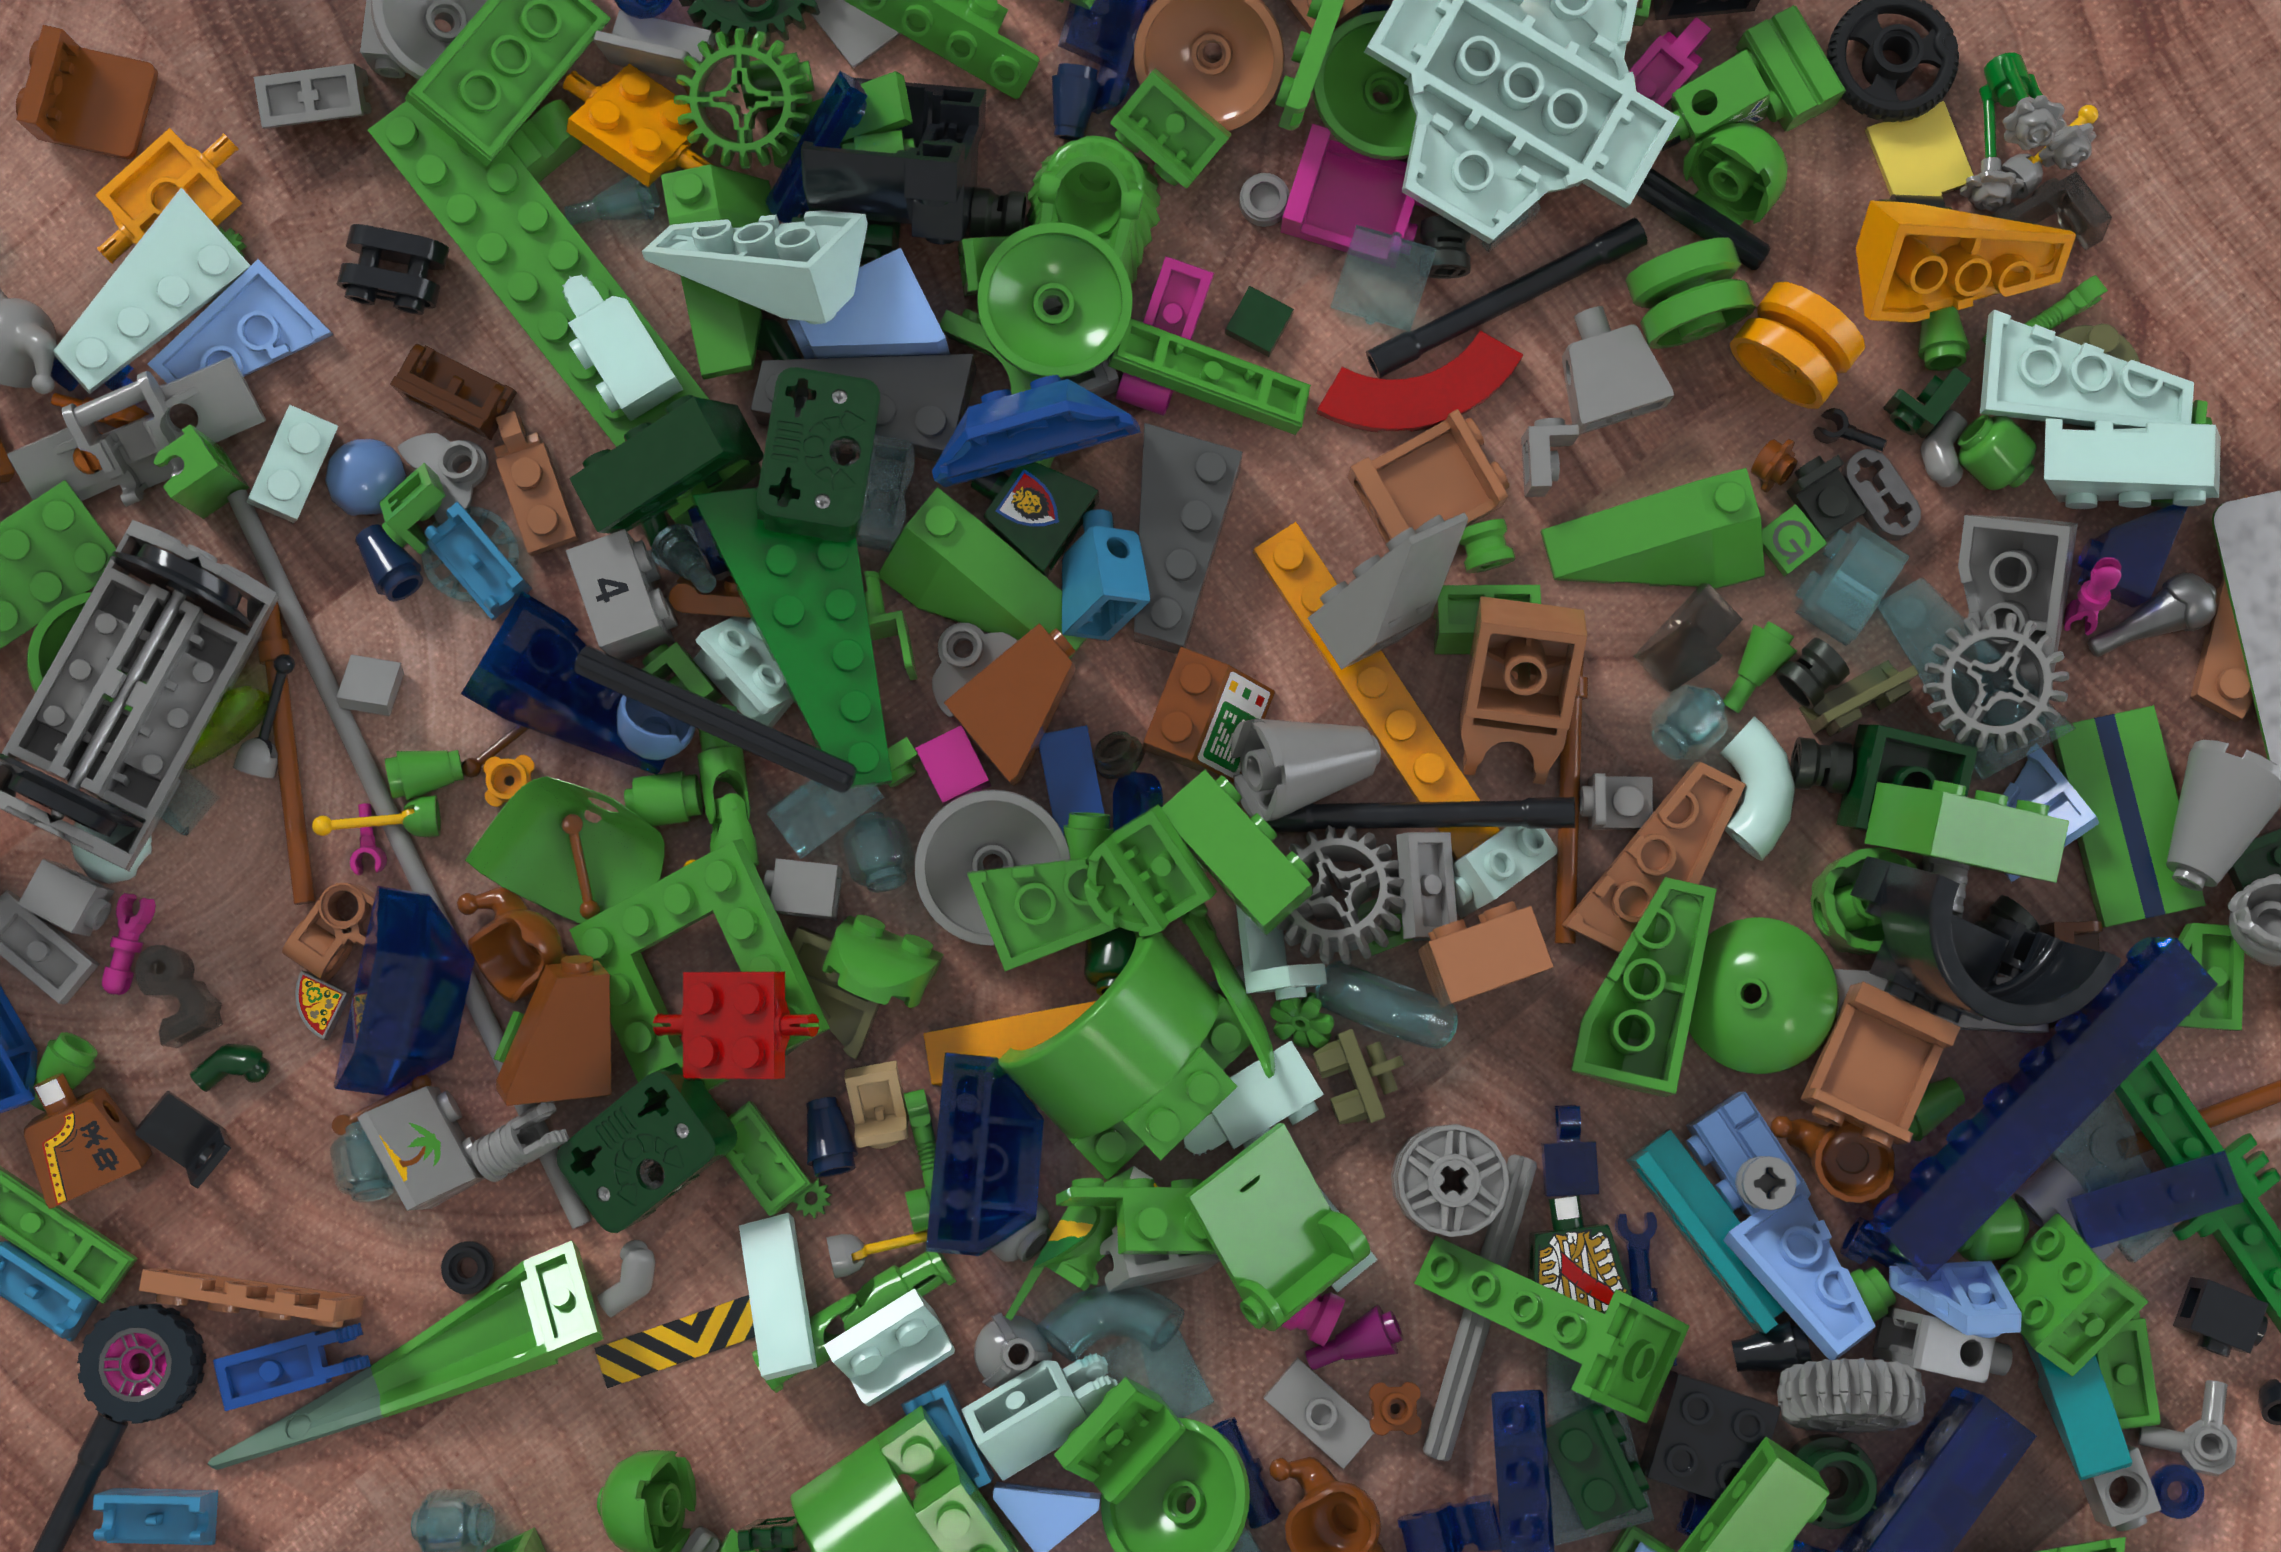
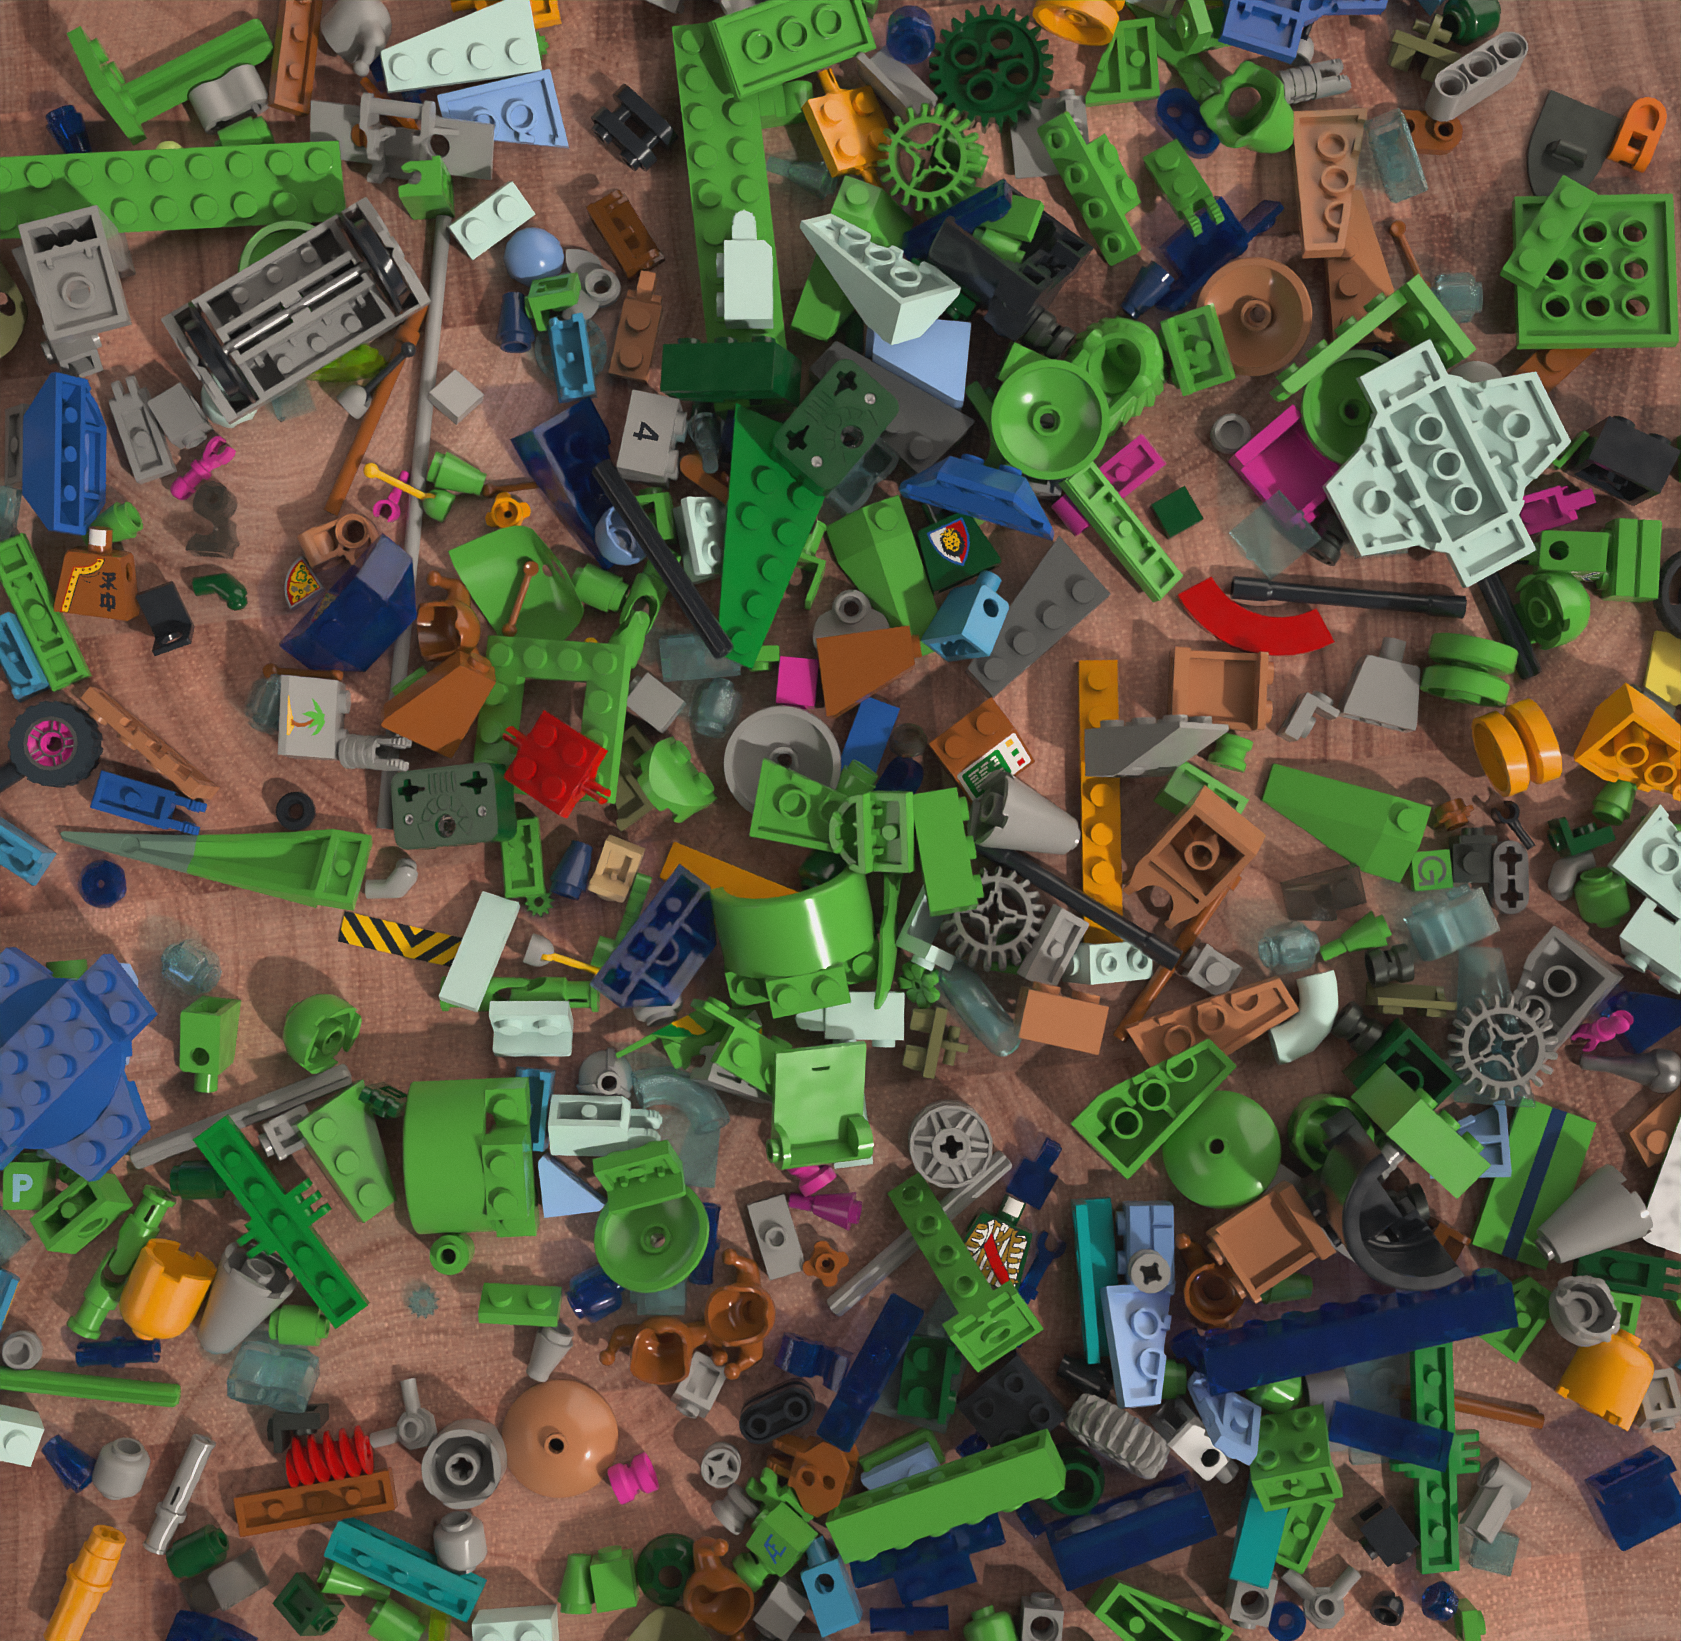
camera: 25 degrees right, 5 degrees up
none -> clear blue plate [77,859,127,909]

